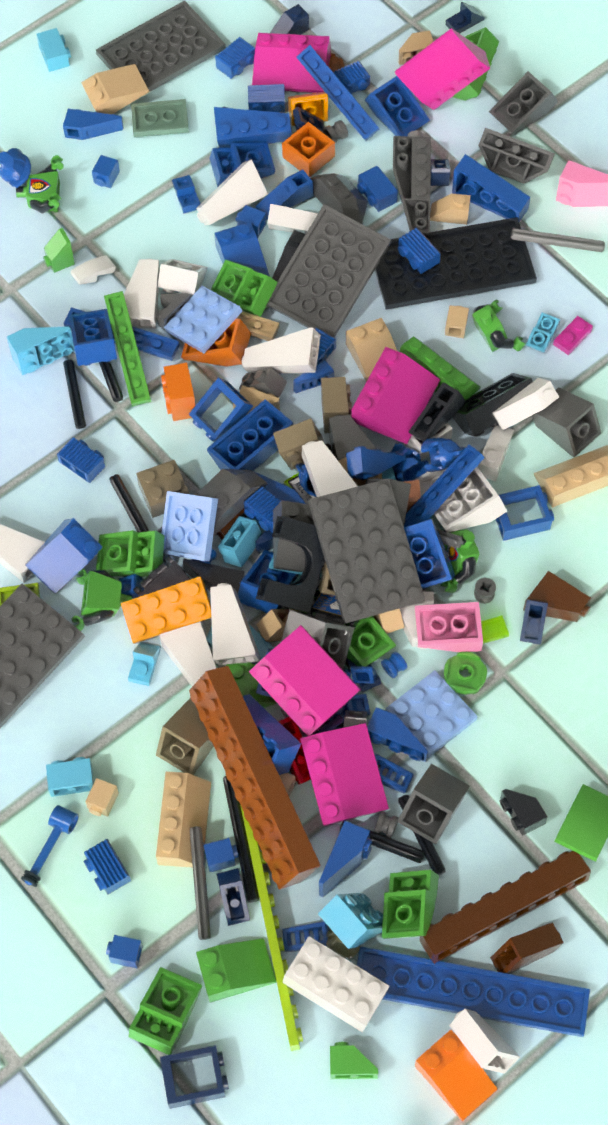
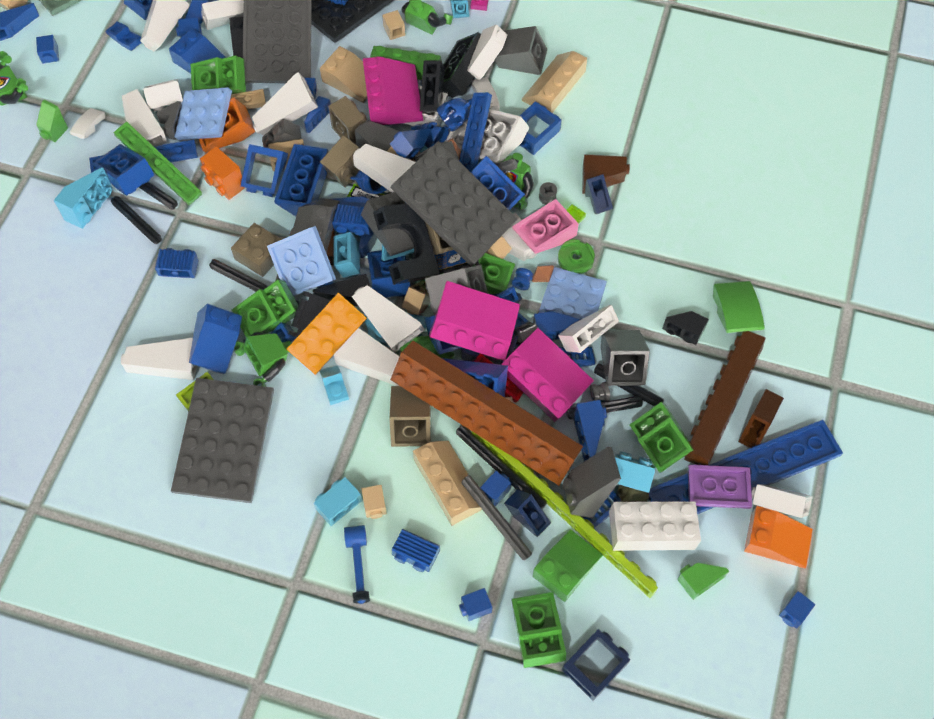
camera: 35 degrees left, 0 degrees up
none -> nougat slope [532,265,554,282]
none -> white slope [558,305,619,353]
none -> dark grey slope [563,447,621,518]
none -> medium lavender plate [687,465,752,509]

